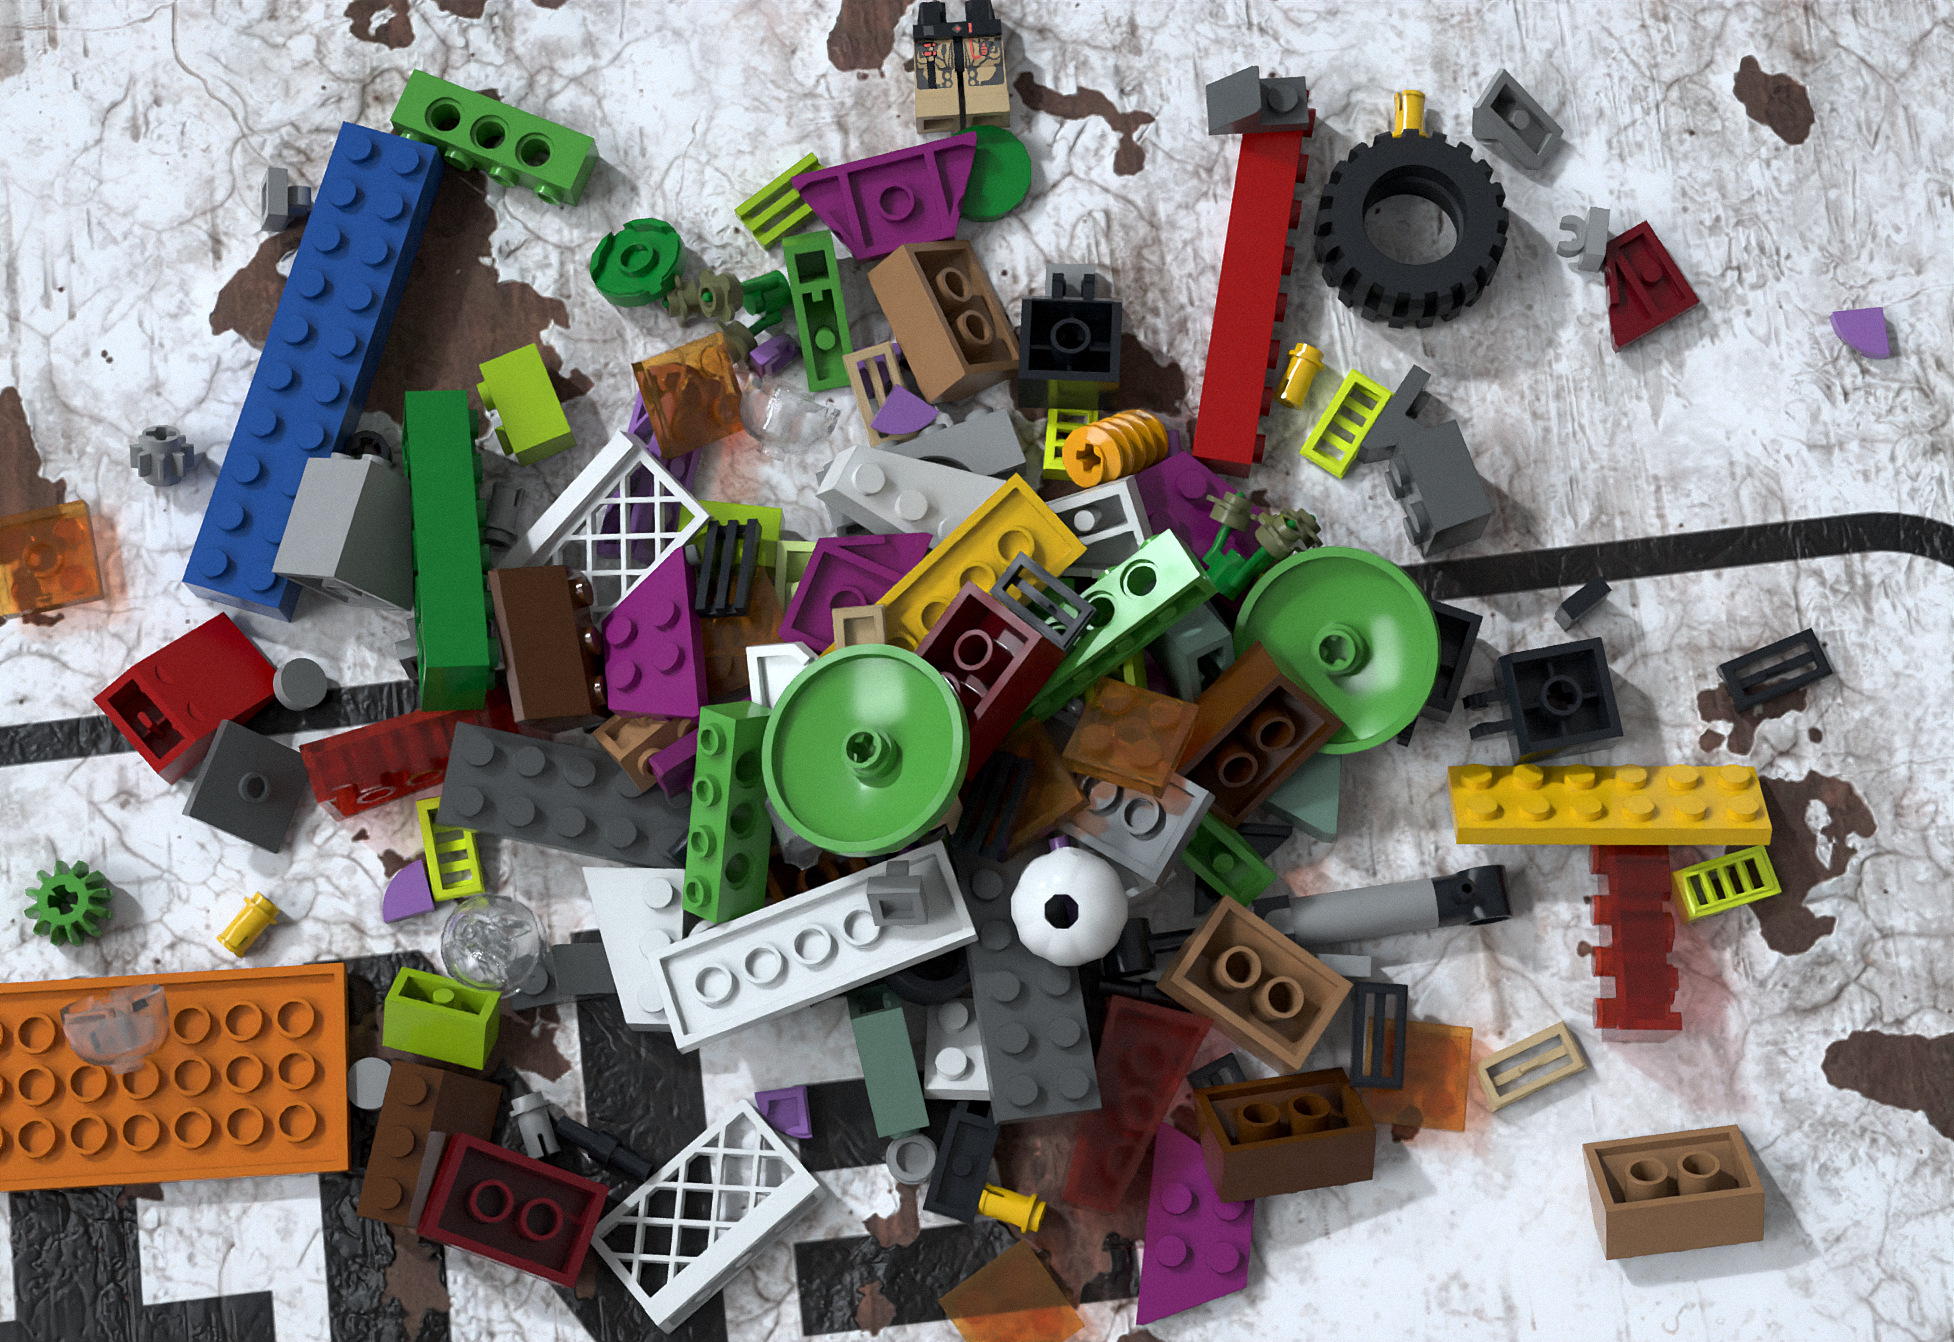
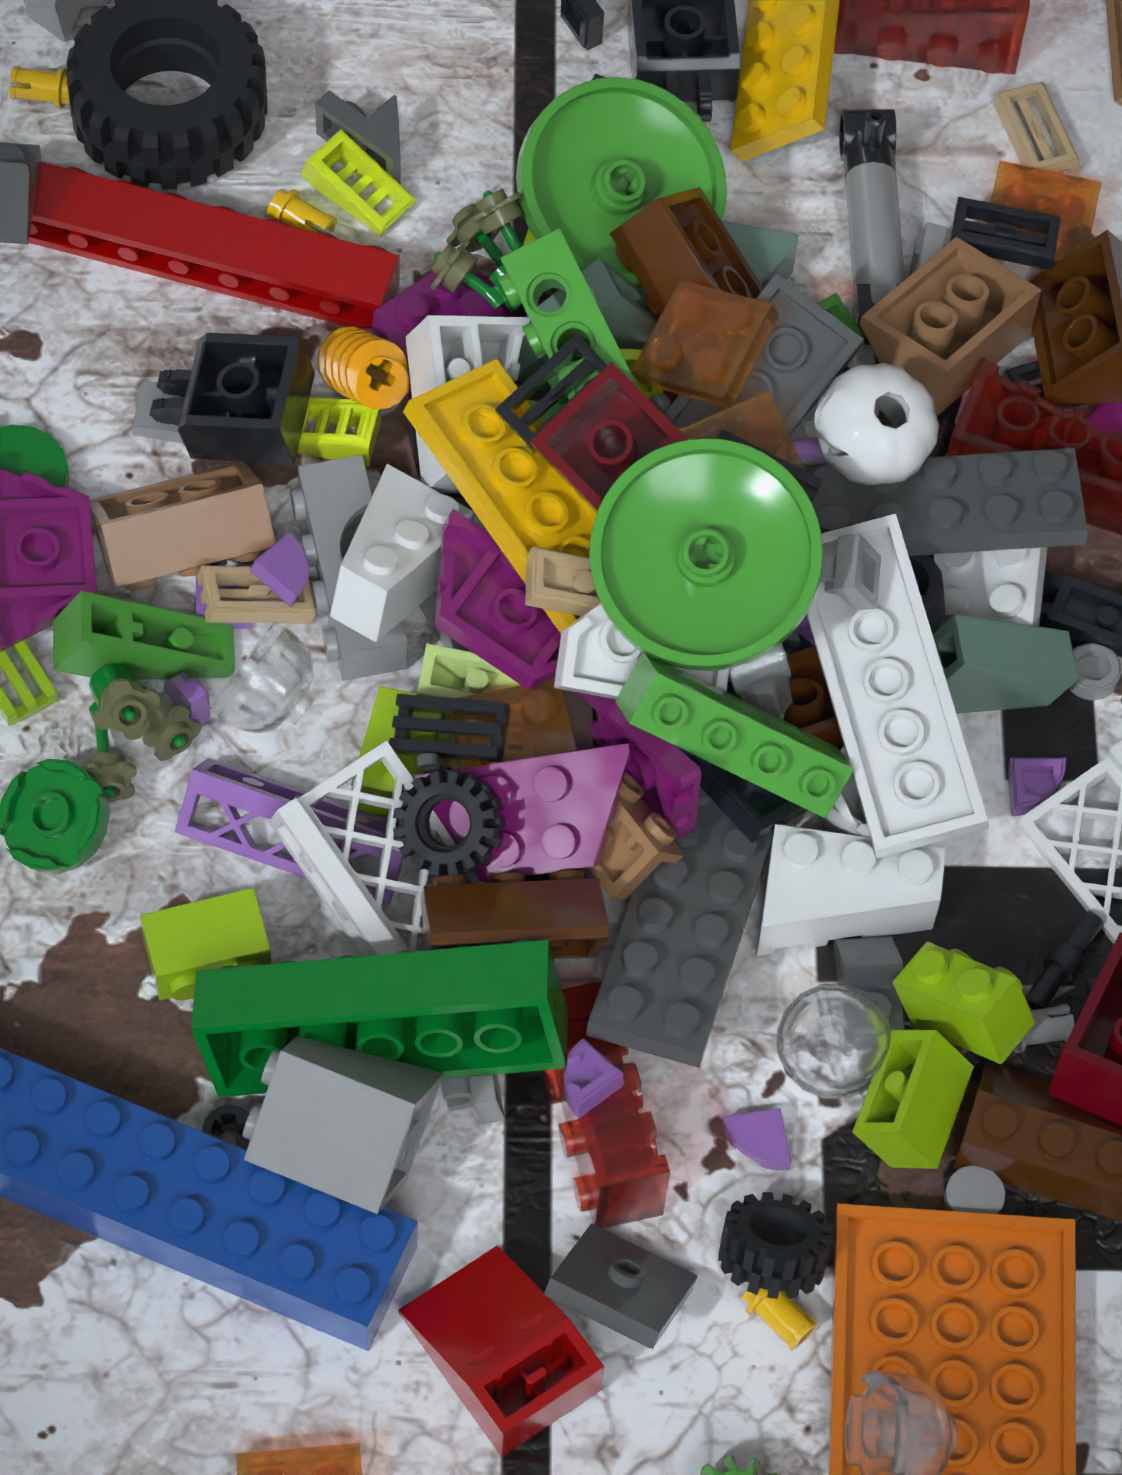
camera: 90 degrees left, 15 degrees down
light grey gear [130,425,194,487] -> none
light grey tile [273,658,327,711] -> none
neon yellow slope [415,795,486,902] -> none
clear orange plate [631,331,753,460] -> none
dark grey brick [1385,419,1493,558] -> none
none -> black tyre [393,771,506,876]
none -> medium lavender tile [564,1038,624,1118]
none -> black tyre [718,1192,833,1299]
none -> lime brick [892,942,1035,1064]

